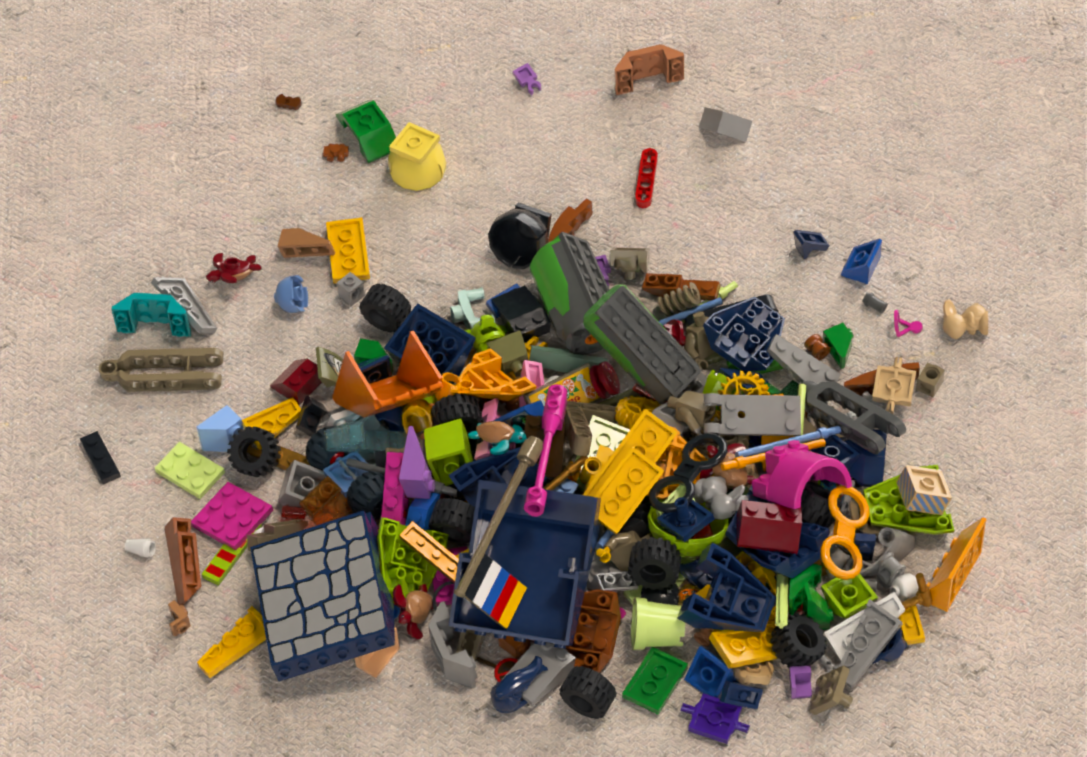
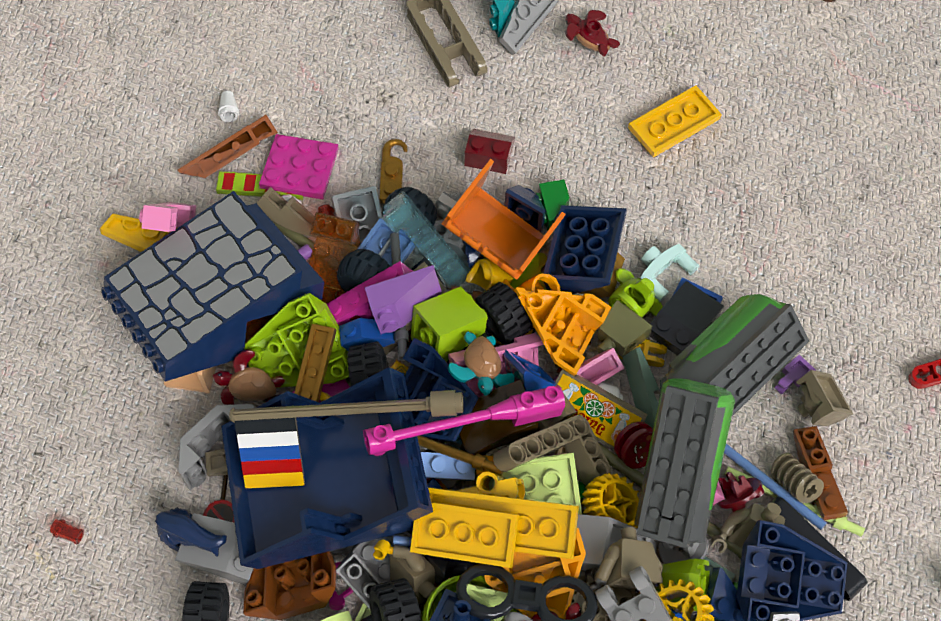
camera: 60 degrees right, 10 degrees up
black plate [80,431,121,485] -> none
yellowish green plate [155,441,225,499] -> none
medium nougat bracket [168,600,191,637] -> none
light blue slope [196,405,243,452] -> none
black tyre [227,426,281,477] -> none
yellow wing [242,397,301,451] -> none
medium blue cylinder [274,275,308,313] -> none
medium nougat slope [277,228,336,258] -> none
black slope [295,395,328,436] -> none
olive slope [316,347,343,388] -> none
dark orange piece [323,143,349,162] -> none
green slope [336,100,396,163] -> none
light grey brick [337,272,365,306] -> none
black tyre [359,284,411,333] -> none
light yellow plate [388,122,446,191] -> none
black plate [488,202,552,269] -> none
dark orange slope [548,198,593,242] -> none
none -> bright pink arch [139,202,196,232]

